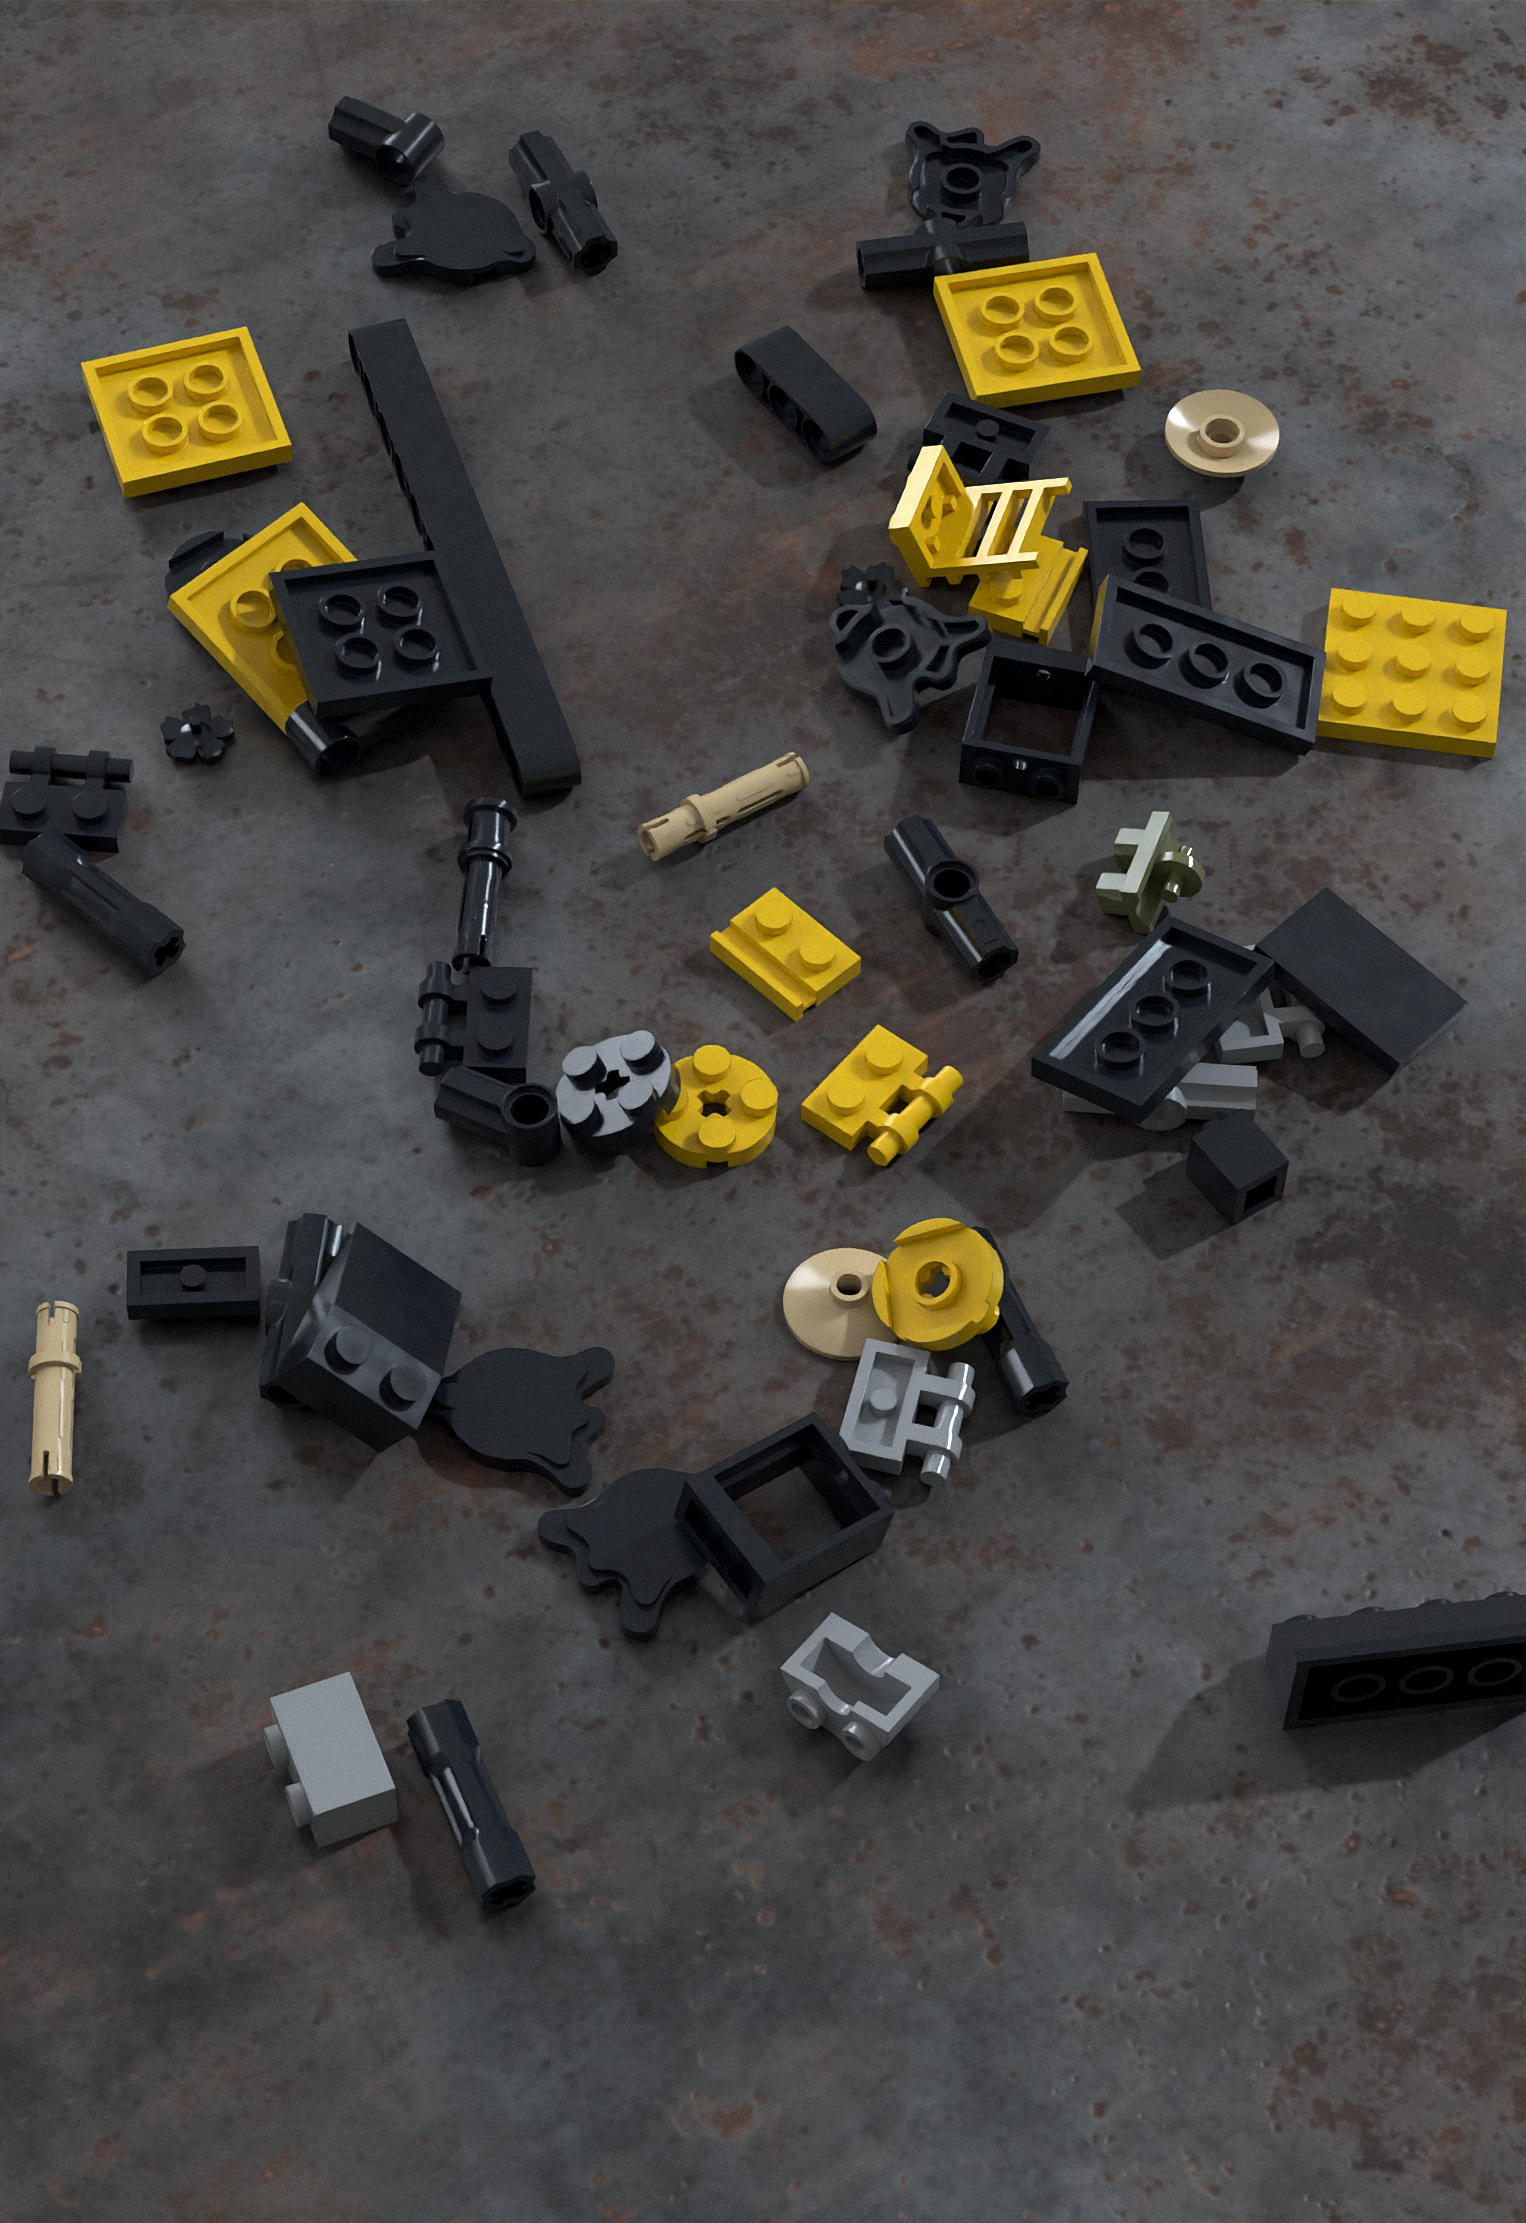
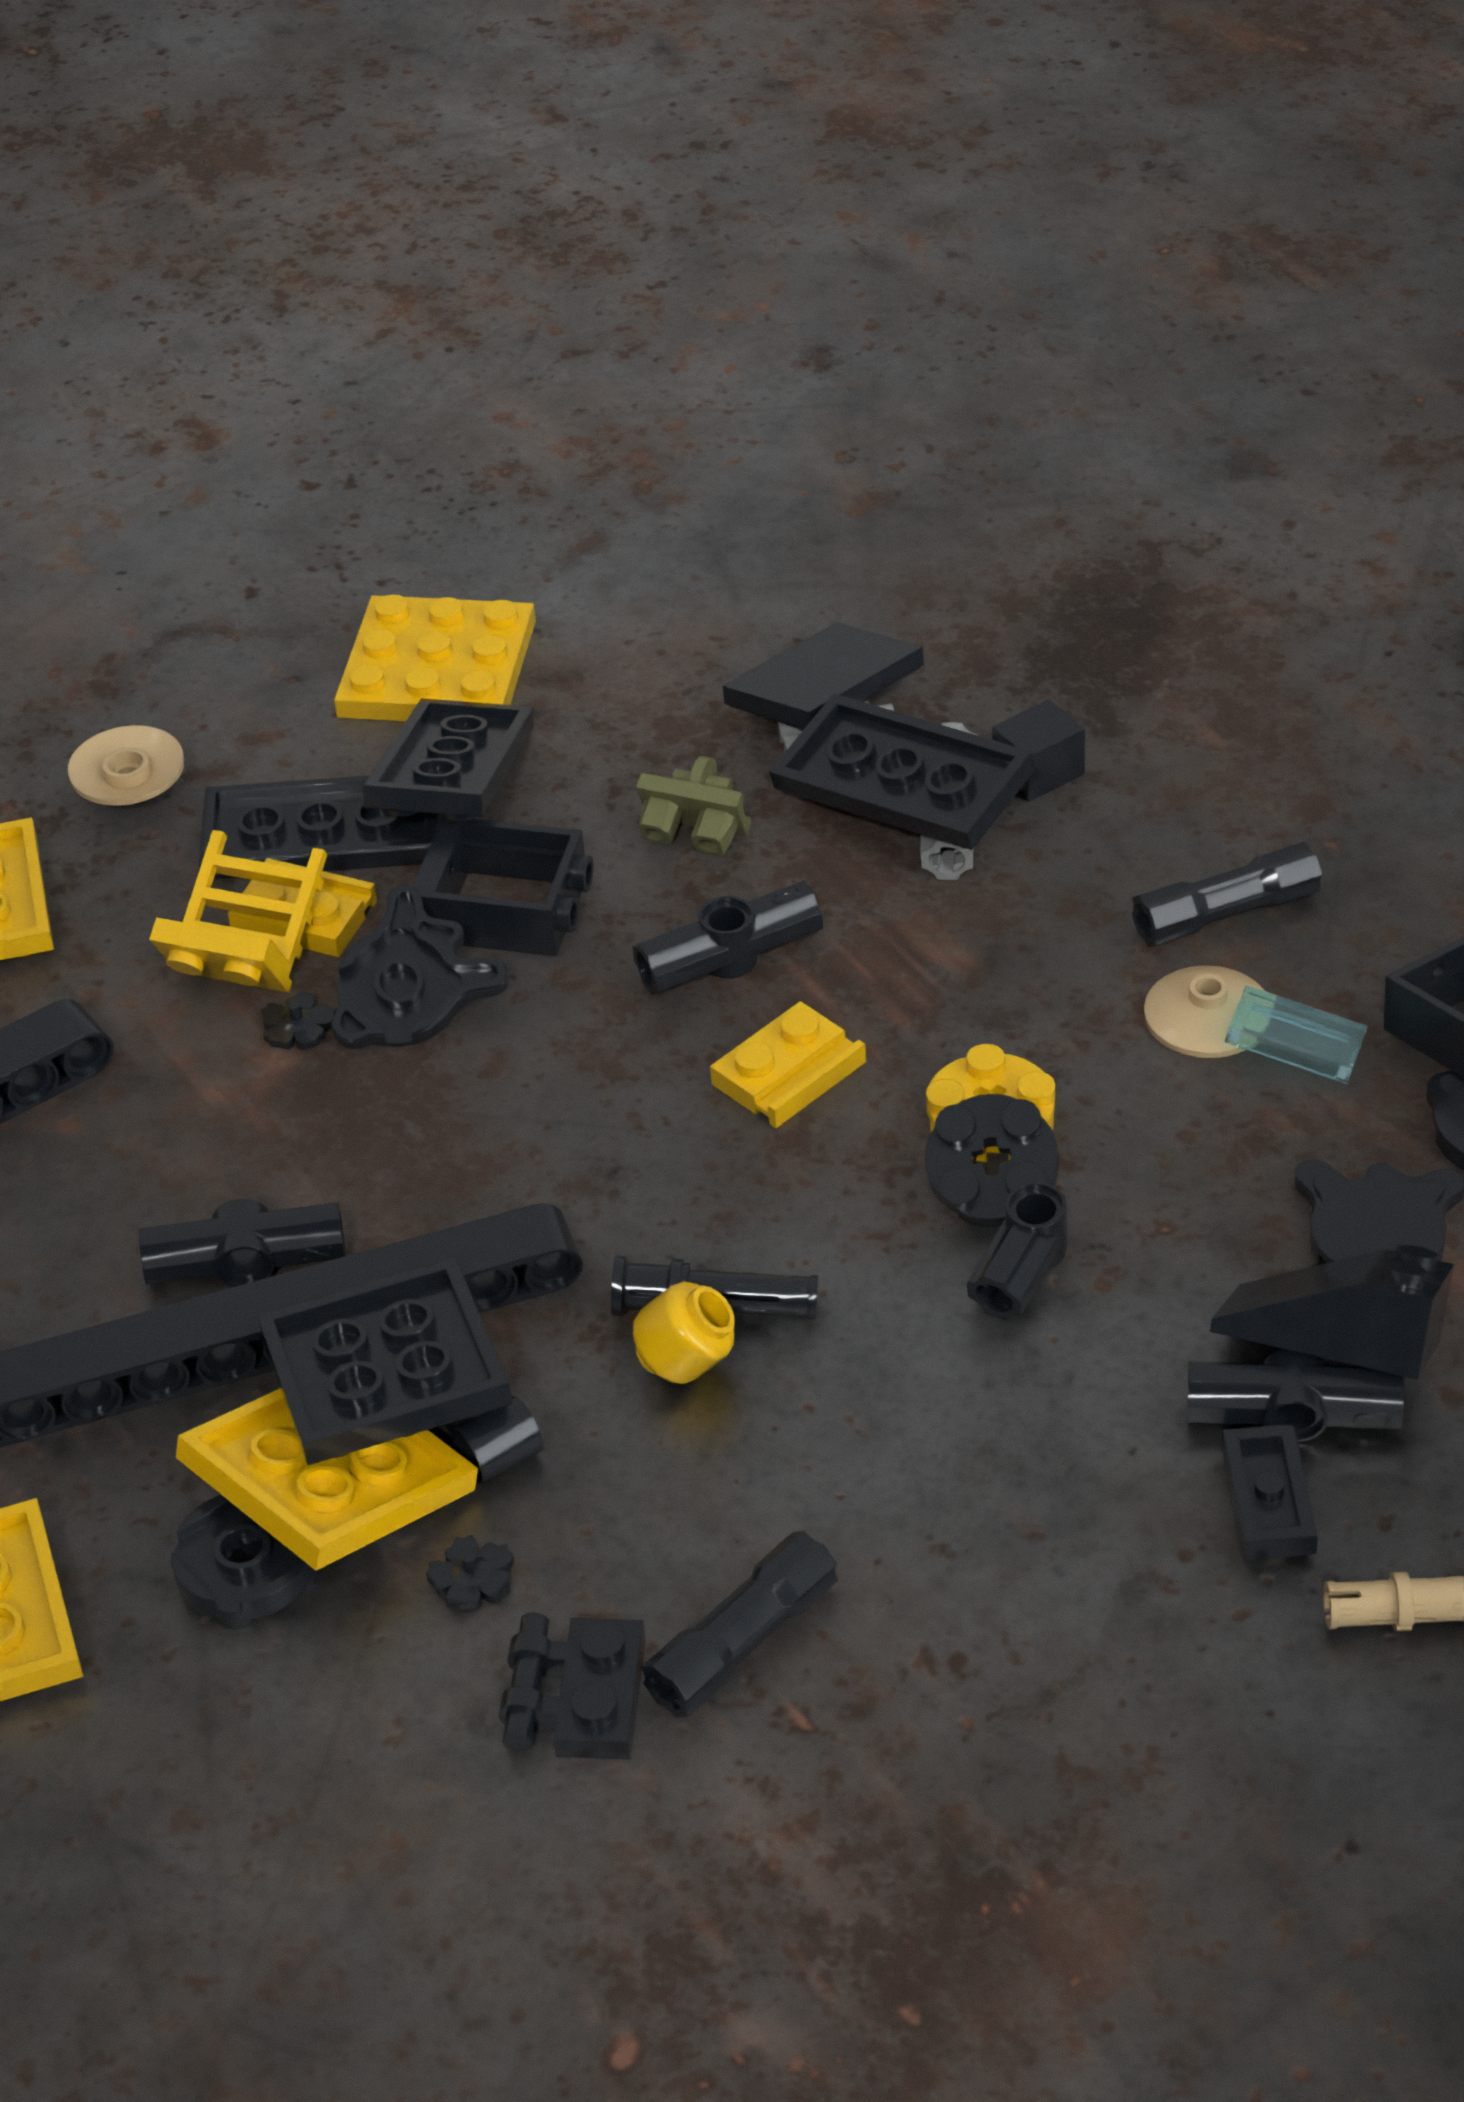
camera: 85 degrees left, 10 degrees down
black plate [414,961,533,1083] -> none
tan pin [637,752,810,861] -> none
yellow plate [801,1025,963,1166] -> none
light grey plate [839,1338,976,1487] -> none
yellow plate [872,1218,1004,1351] -> none
black plate [907,391,1052,502] -> none
none -> black piece [139,1199,346,1287]
none -> yellow head [633,1281,735,1384]
none -> clear light blue tile [1225,985,1368,1084]

